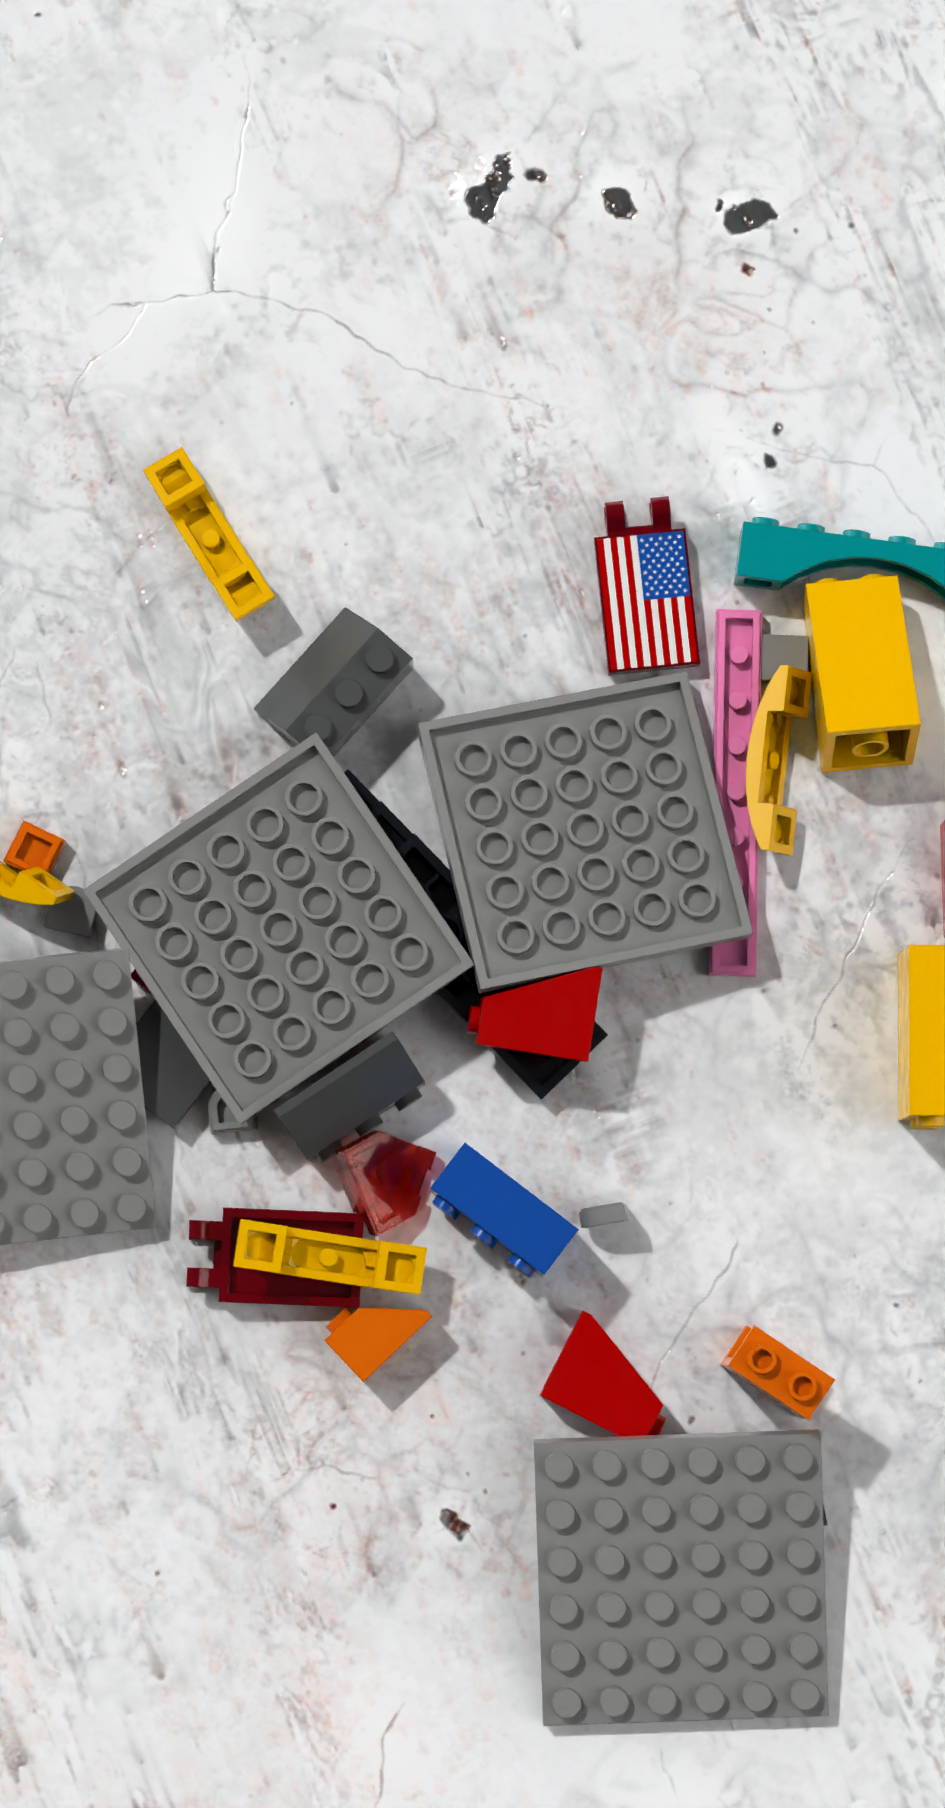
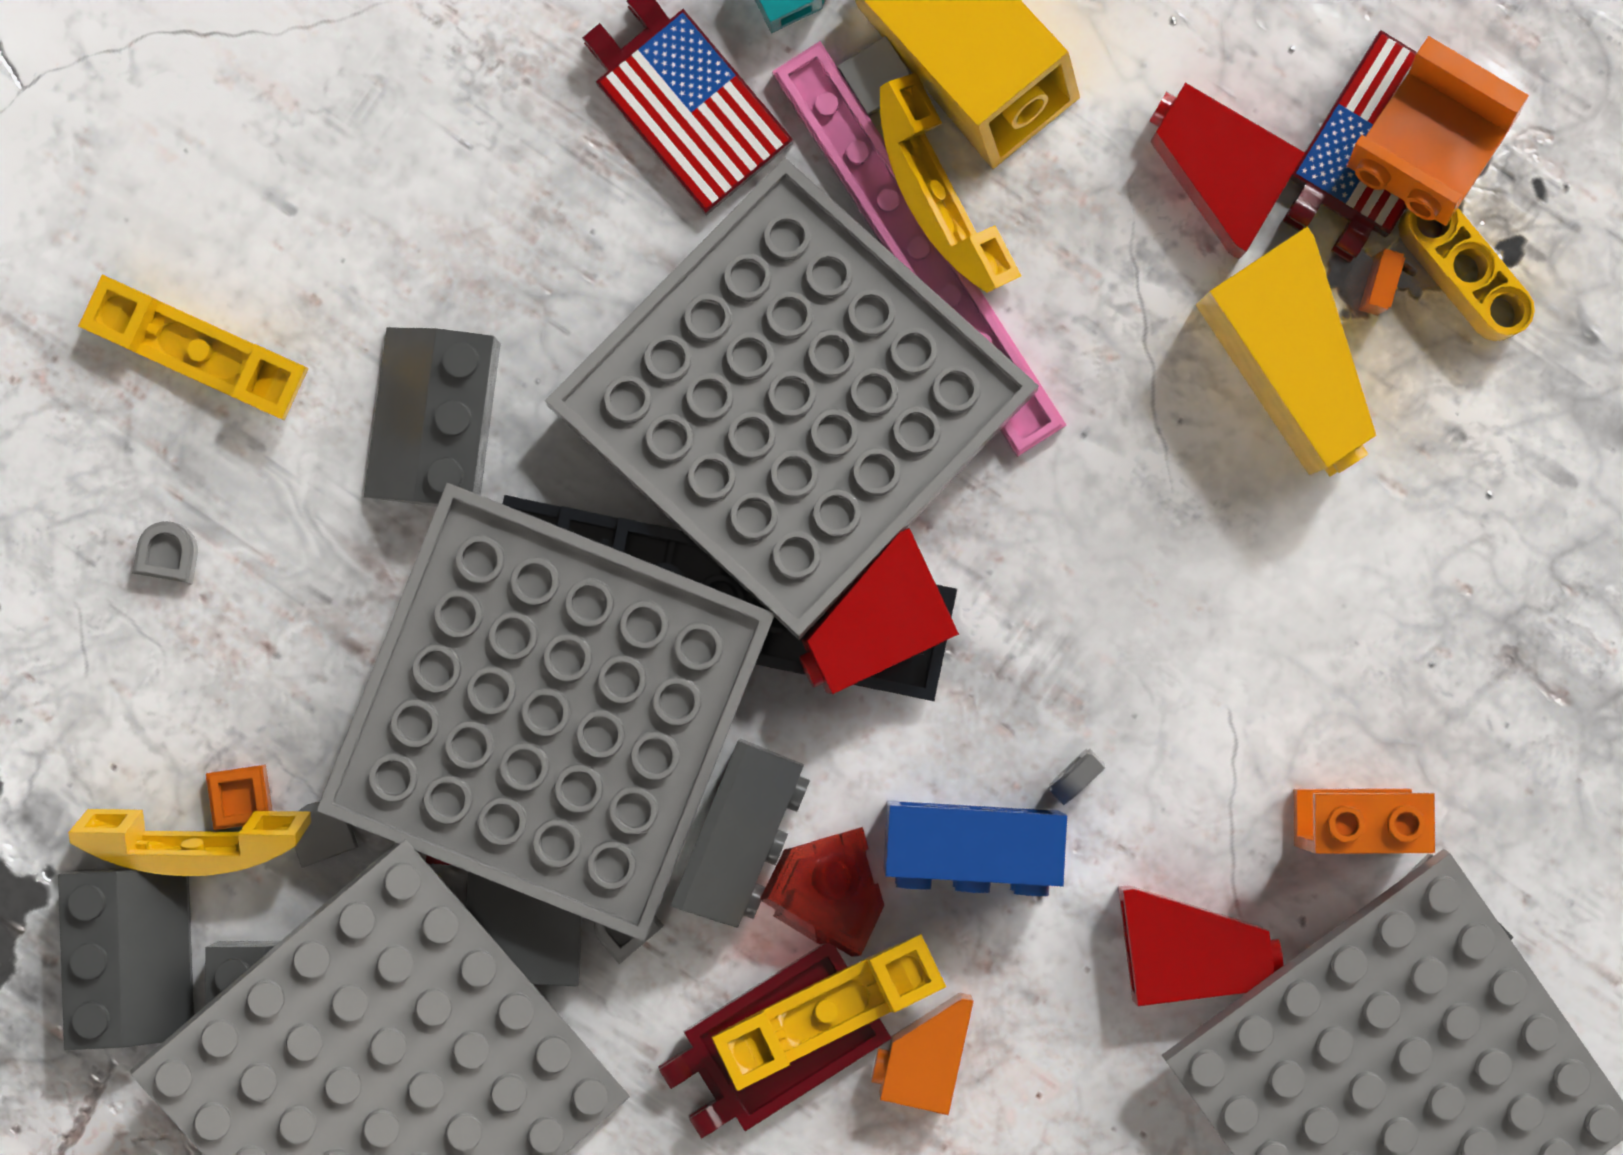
camera: 30 degrees left, 5 degrees up
none -> light grey tile [132,521,198,584]

